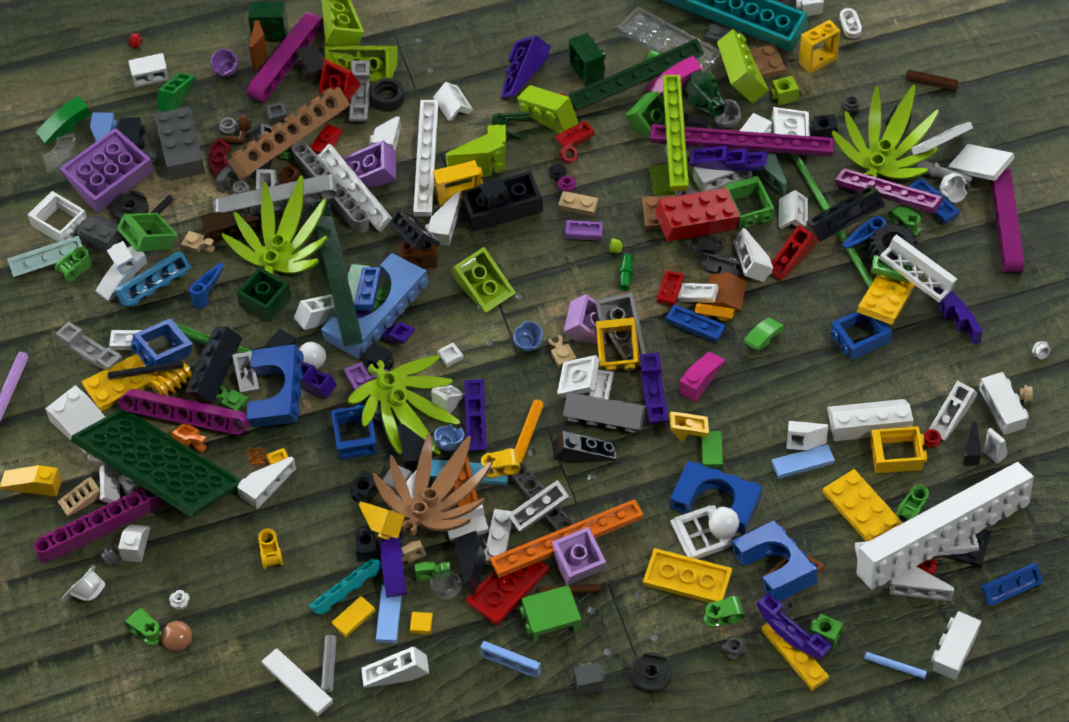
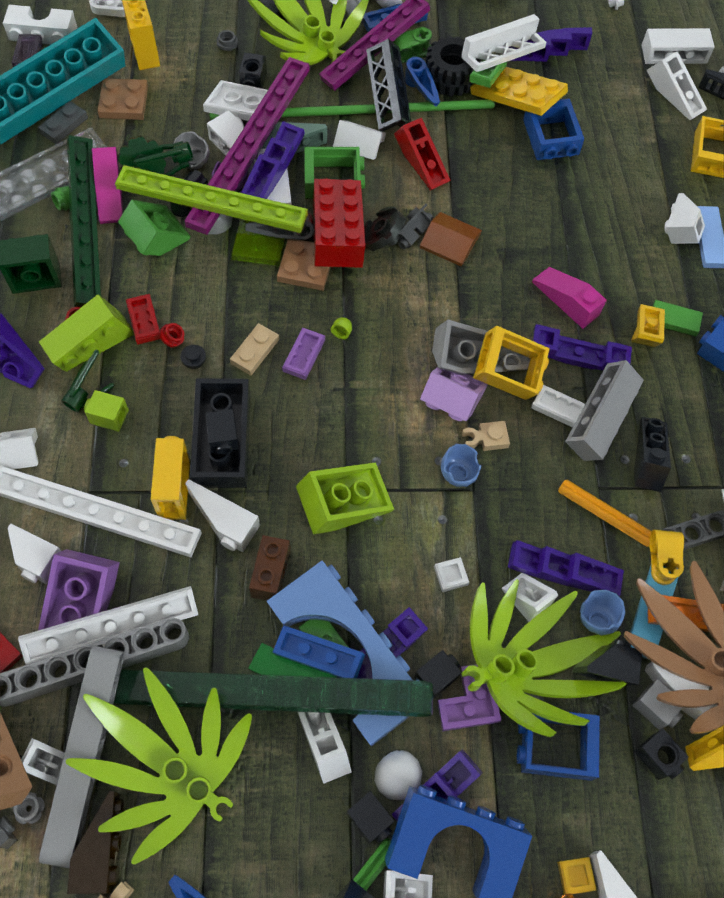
camera: 80 degrees left, 10 degrees up
dark green brick [236,267,292,322] -> none
reddish brown plate [274,165,300,186] -> none
black fence [389,208,441,251] -> none
lime slope [446,131,506,176] -> none
white plate [557,355,600,398] -> none
magenta plate [558,176,576,193] -> none
green pin [618,253,634,291] -> none
red plate [656,270,684,307] -> none
blue plate [666,304,726,343] -> none
white plate [677,283,719,303] -> none
light orange plate [695,303,735,321] -> none
lime wedge [717,29,769,103] -> none
white slope [733,228,773,282] -> none
bright green slope [743,317,784,350] -> none
lime brick [770,76,799,105] -> none
white slope [827,399,913,441] -> none
red plate [923,429,941,448] -> none
tan plate [1020,385,1032,404] -> none

